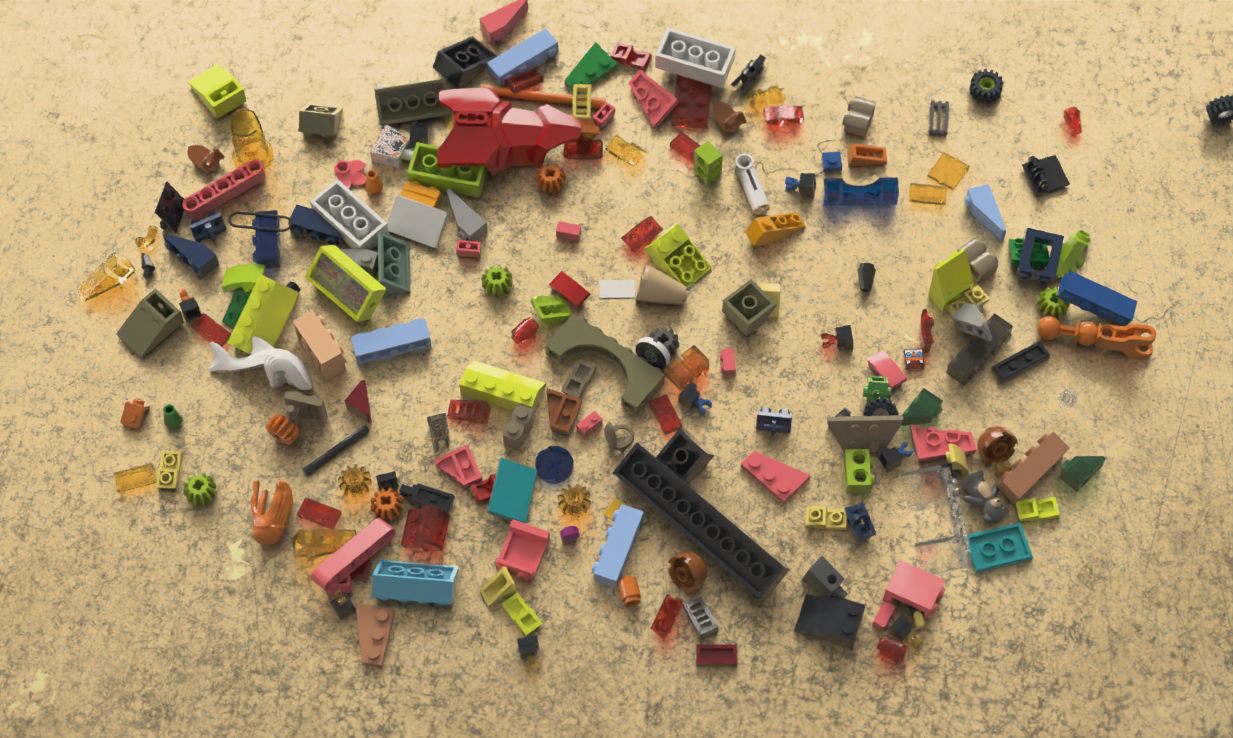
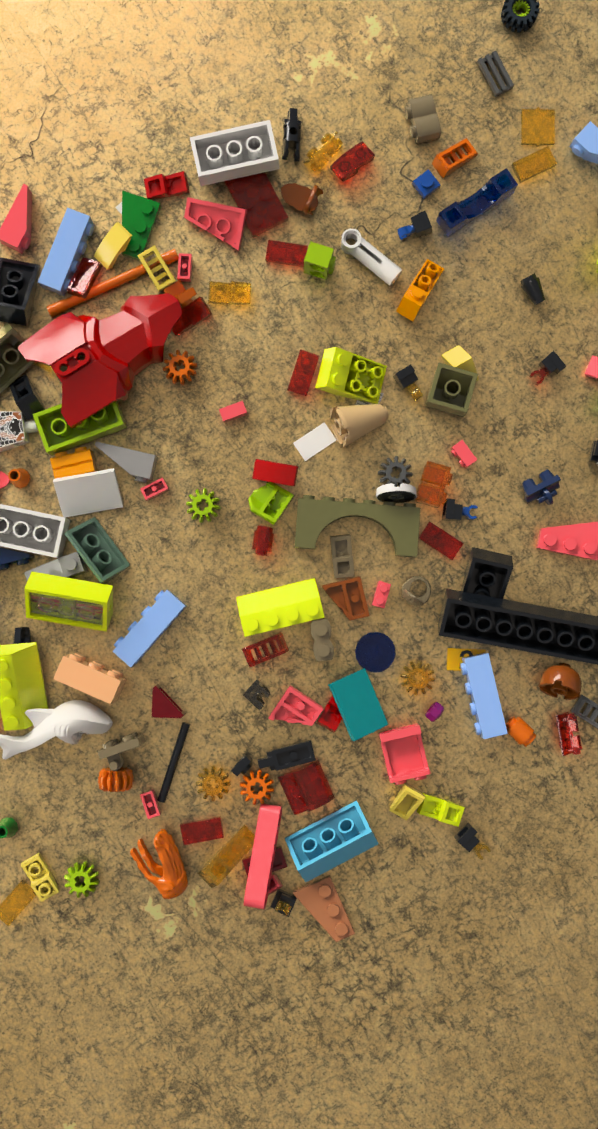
camera: 35 degrees left, 25 degrees up
none -> light yellow slope [94,222,133,270]
none -> coral piece [140,789,161,819]
none -> black piece [393,364,423,401]

